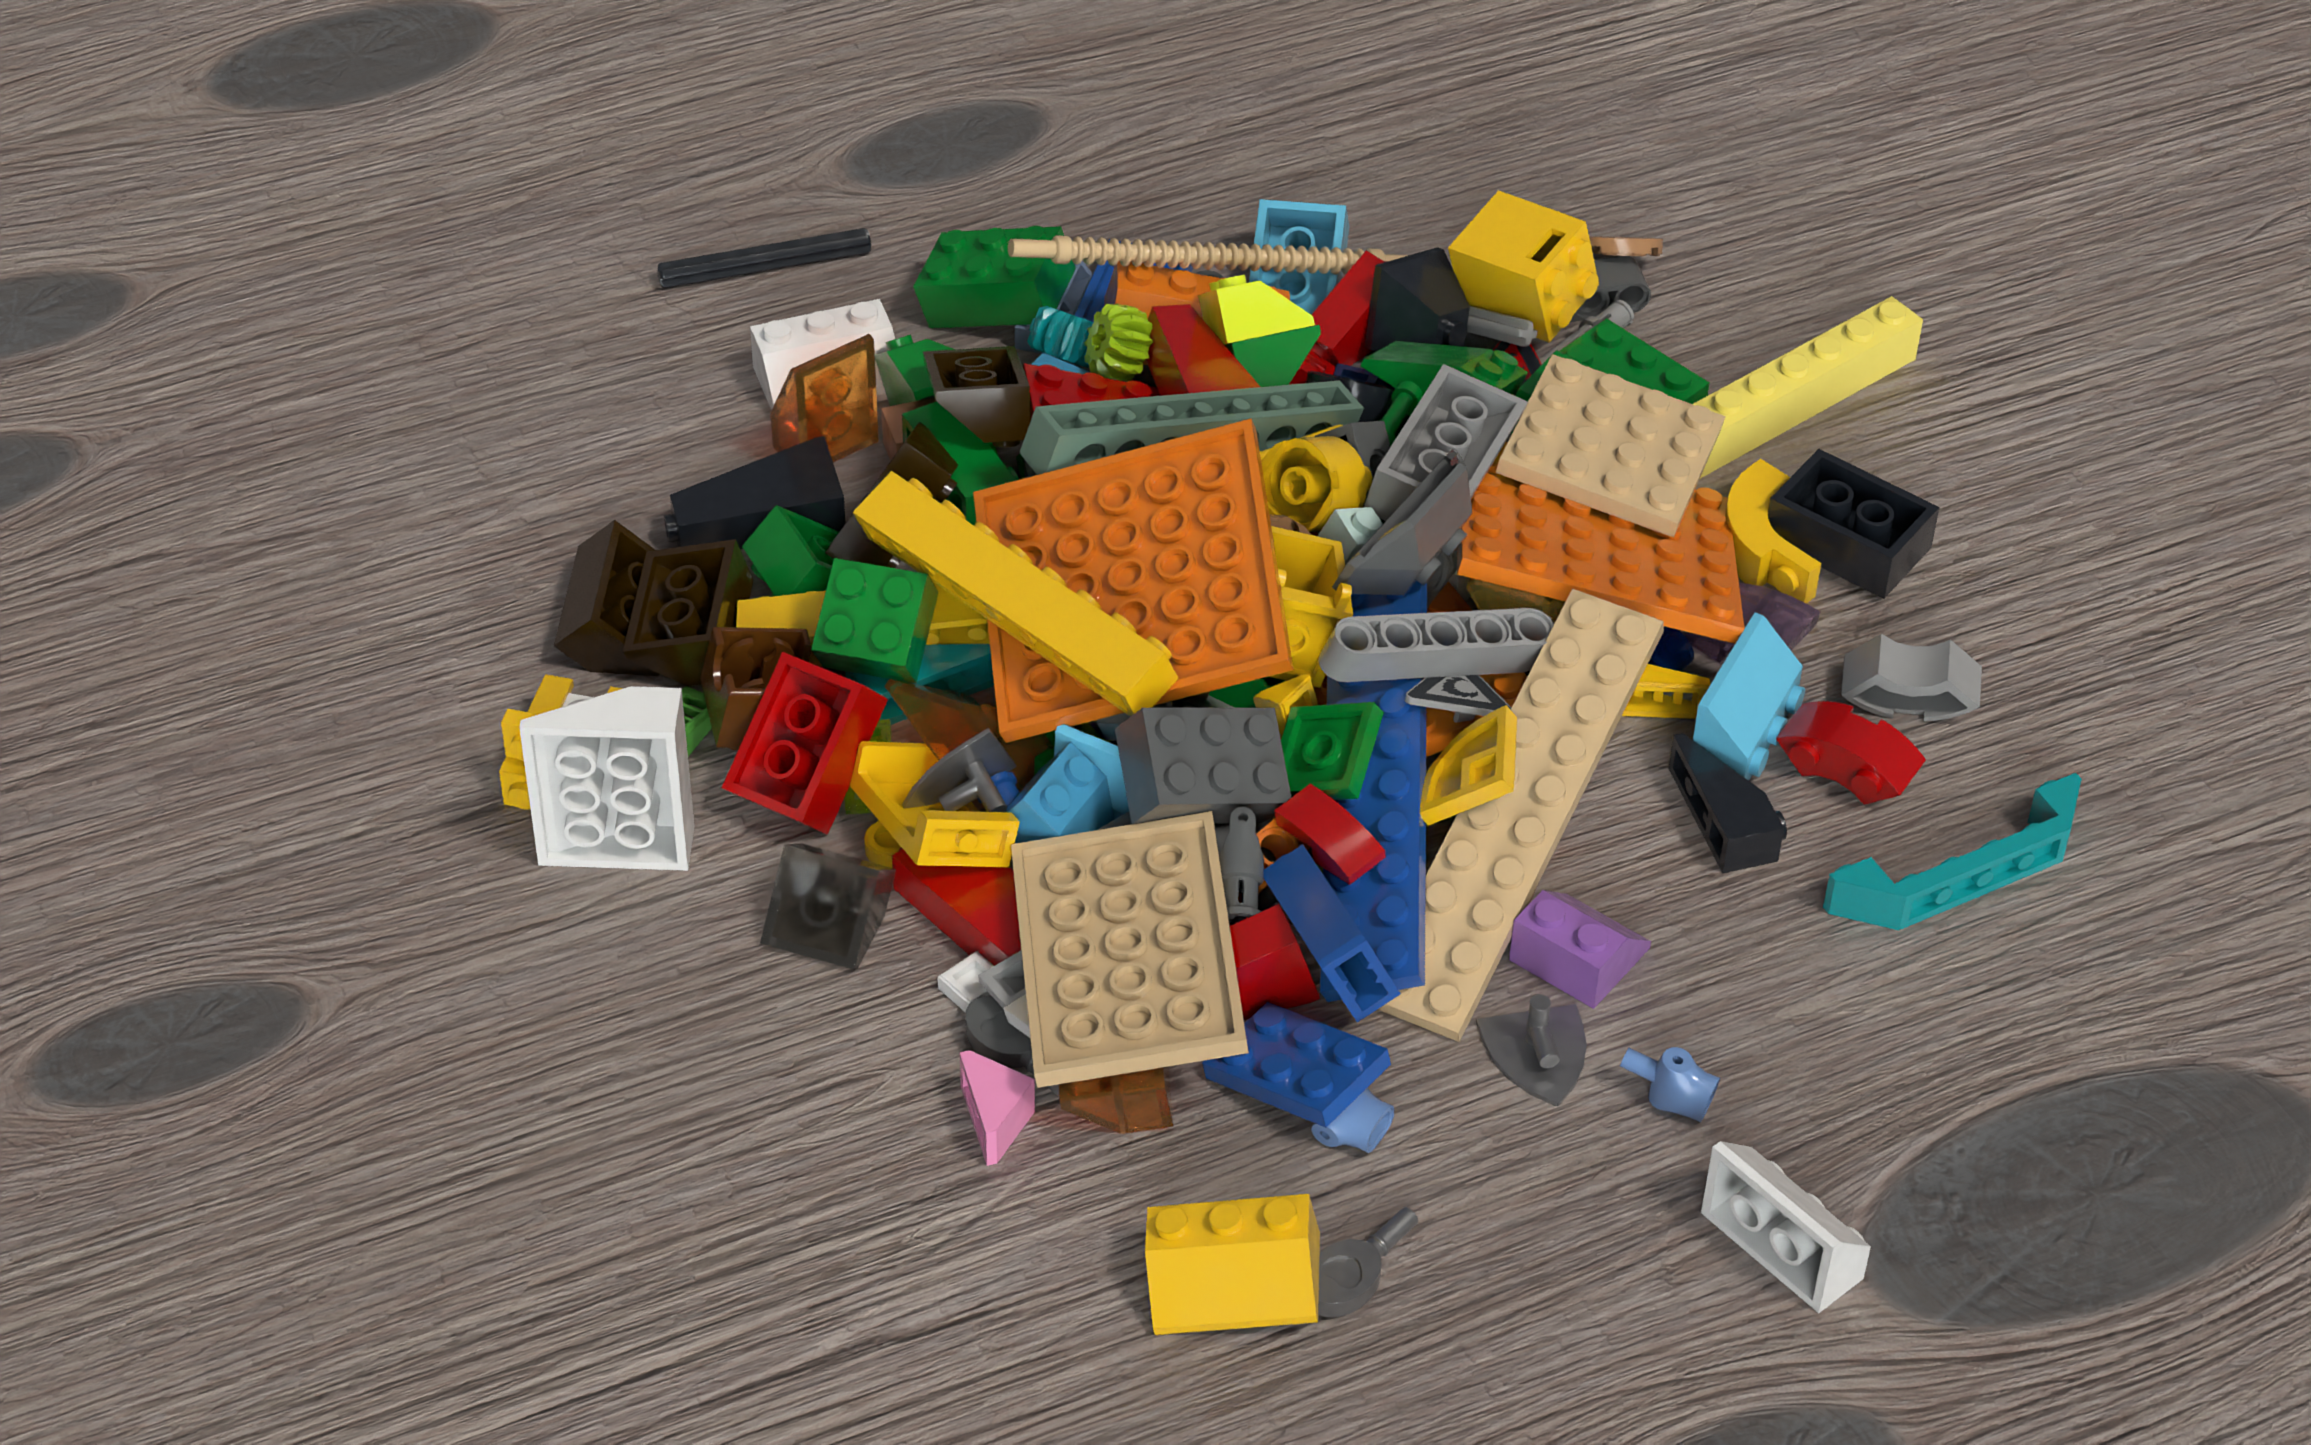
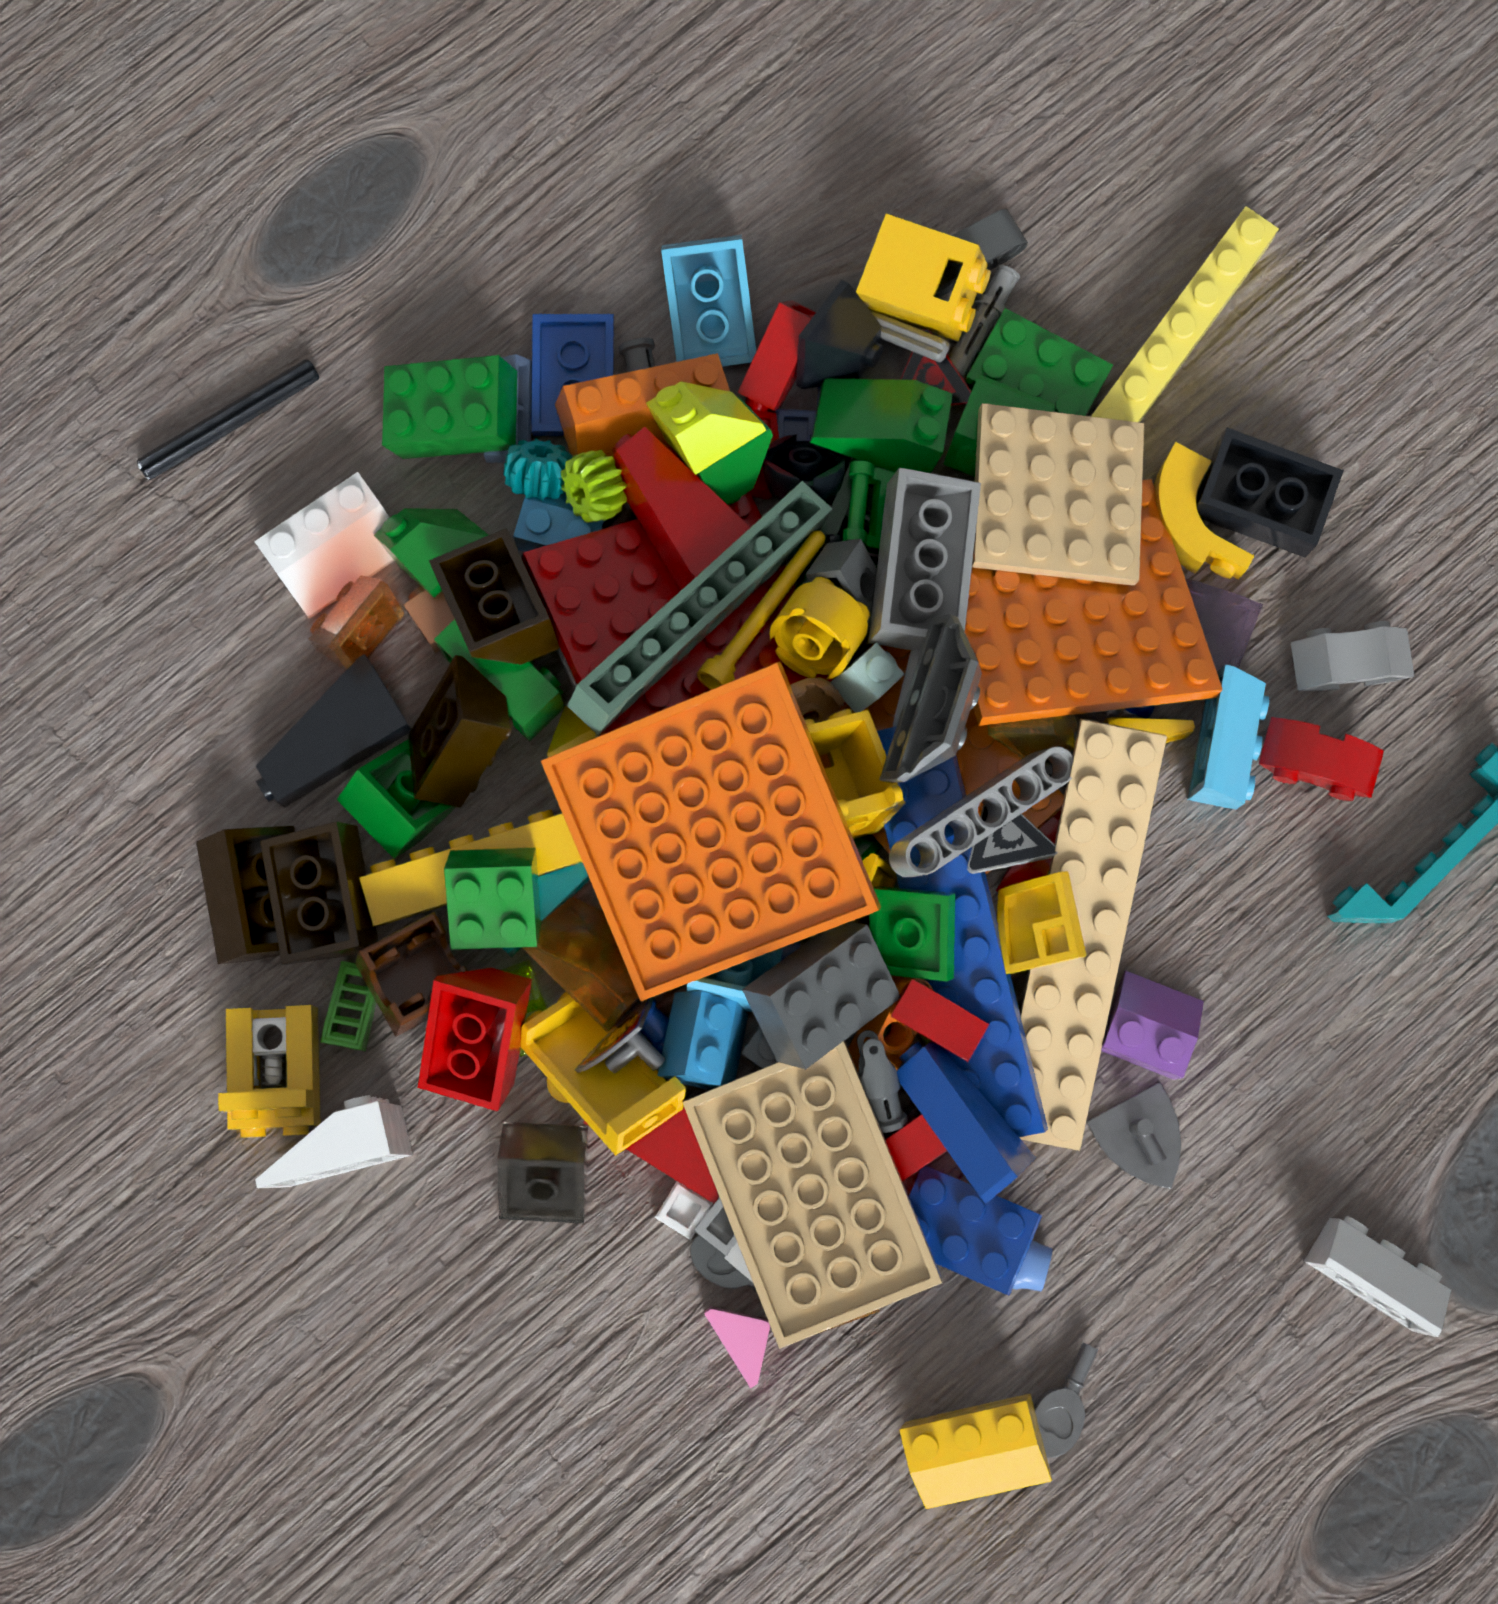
camera: 20 degrees left, 35 degrees up
yellow brick [853,471,1179,717] -> none
tan hose [1008,235,1408,275] -> none
medium nougat tile [1589,236,1663,256] -> none
medium blue piece [1620,1047,1720,1122] -> none
black slope [1668,733,1787,873] -> none

